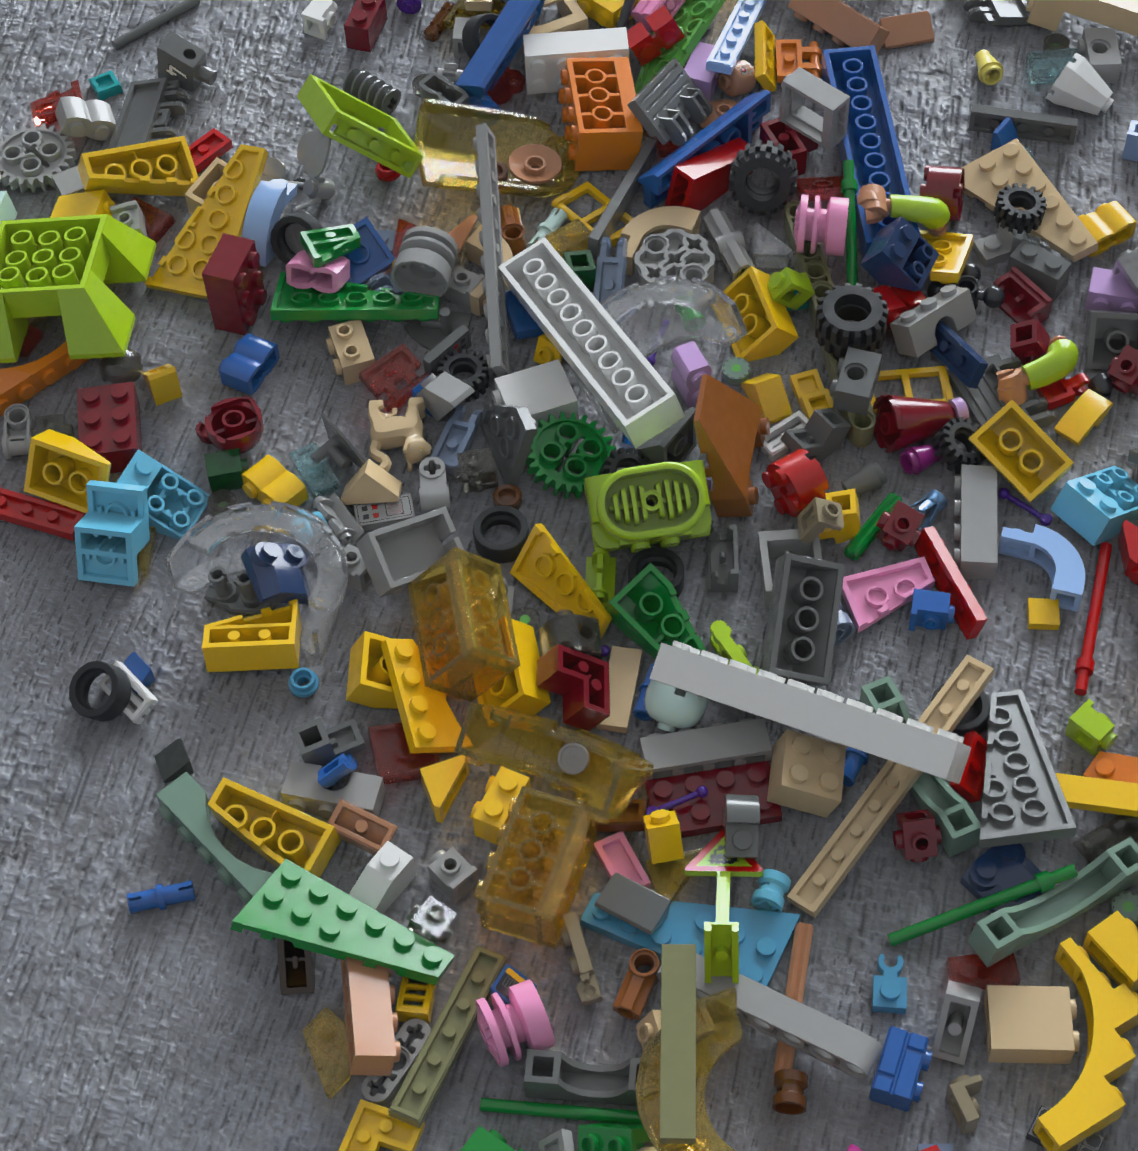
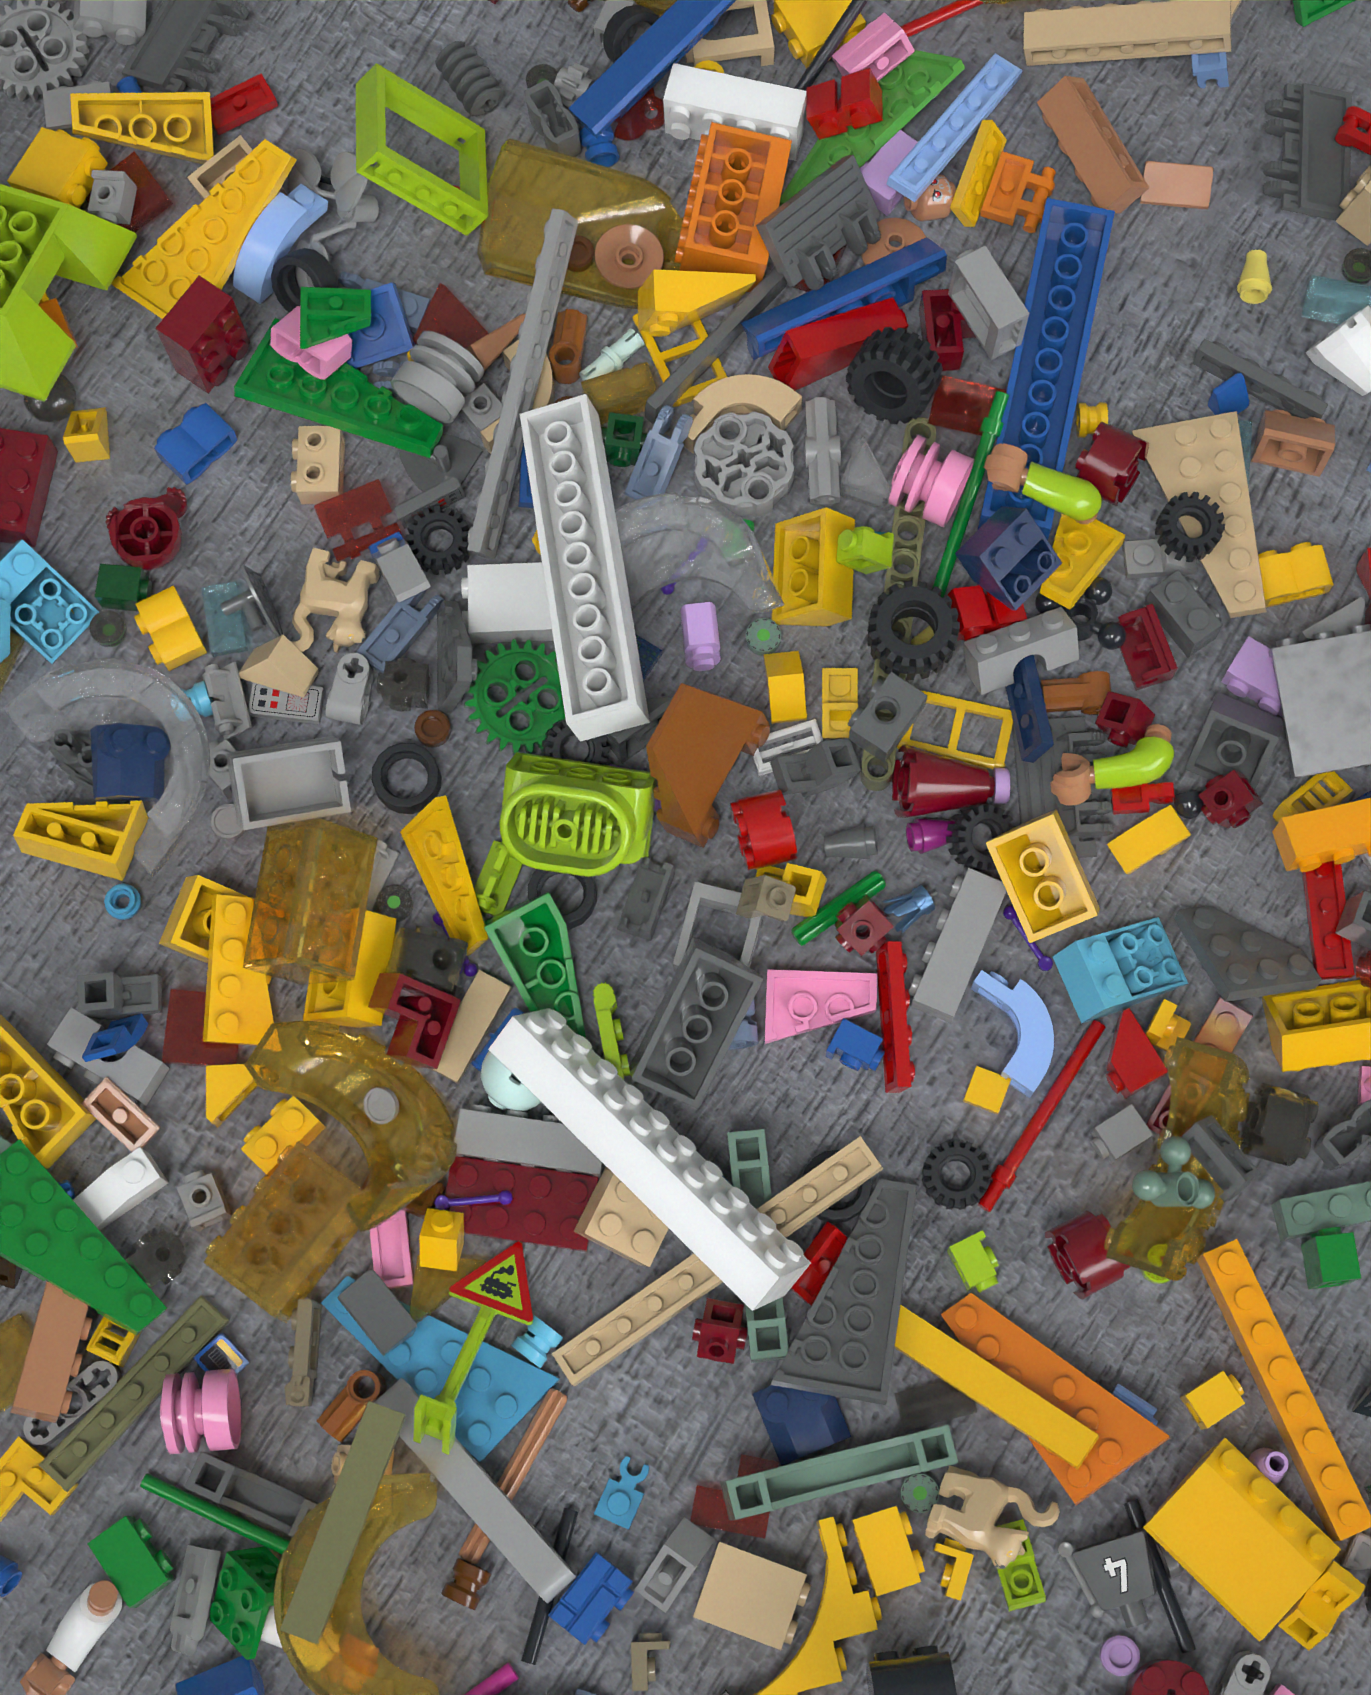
camera: 20 degrees right, 20 degrees up
dark grey brick [722,794,760,859] -> none
green bar [887,864,1078,947] -> none
none -> light grey piece [211,804,245,840]
none -> black bar [521,1508,579,1665]
none -> yellow slope [638,269,756,337]
none -> black tyre [922,1140,991,1210]
none -> dark orange piece [1040,671,1111,715]
none -> yellow wheel [1076,402,1108,438]
none -> nougat slope [1251,410,1335,477]

